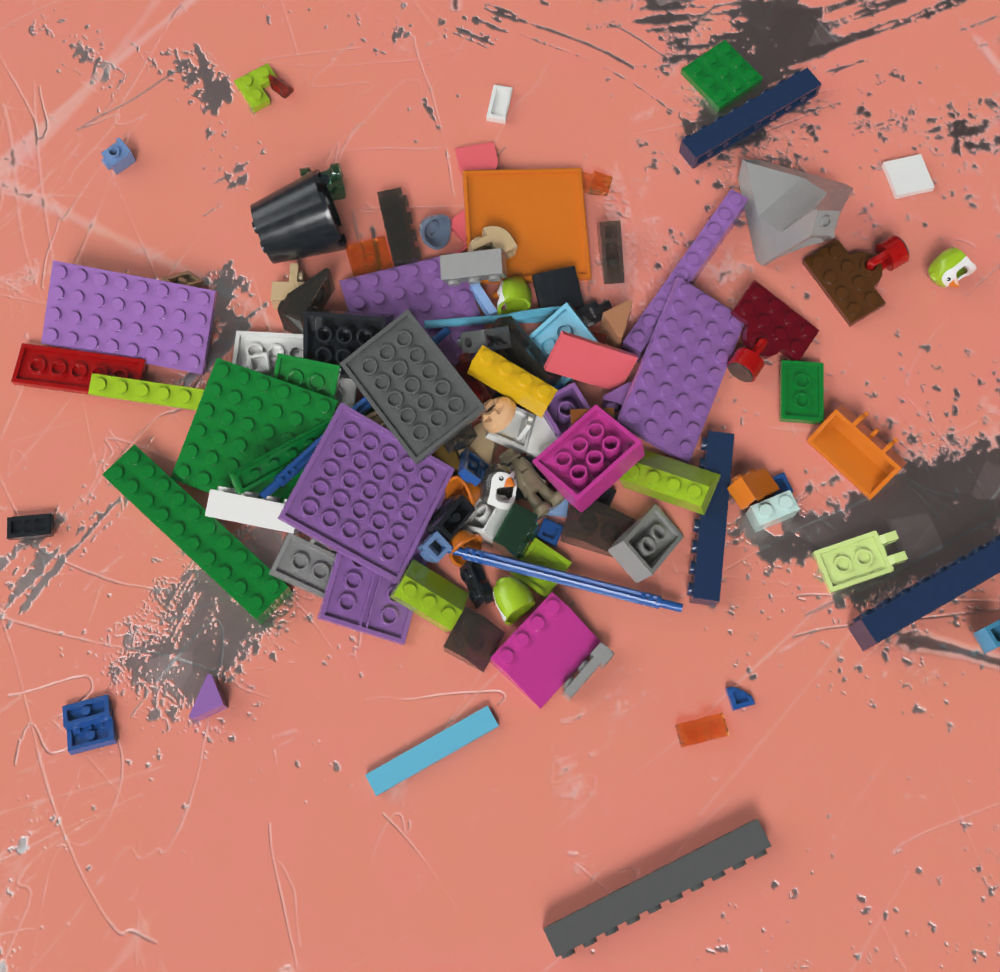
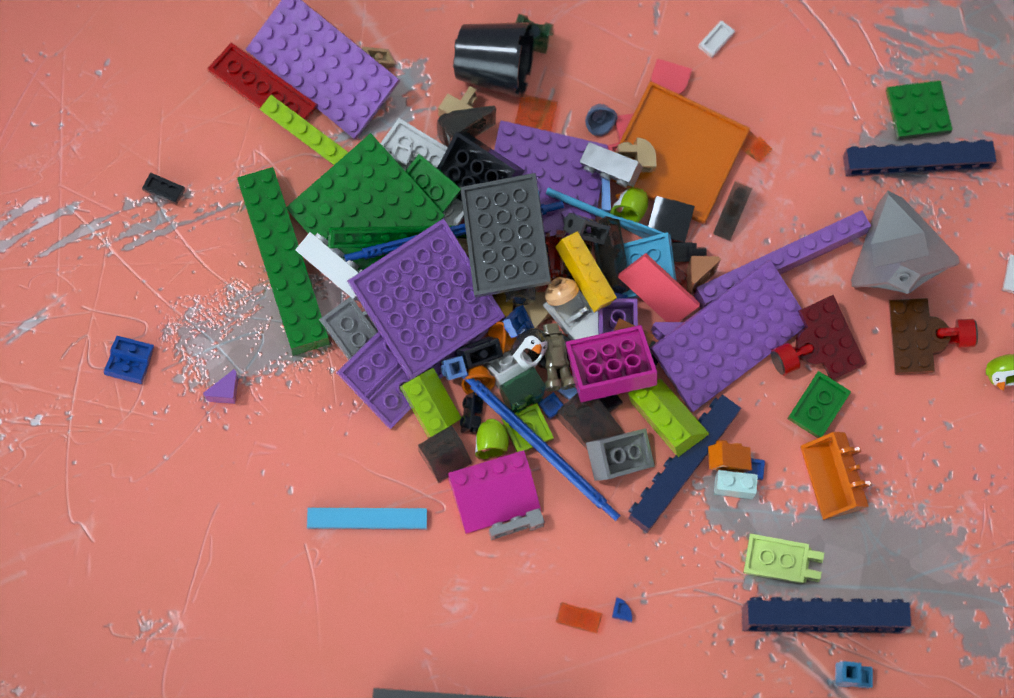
camera: 25 degrees right, 0 degrees up
clear smoke brick [377,187,421,267] -> none

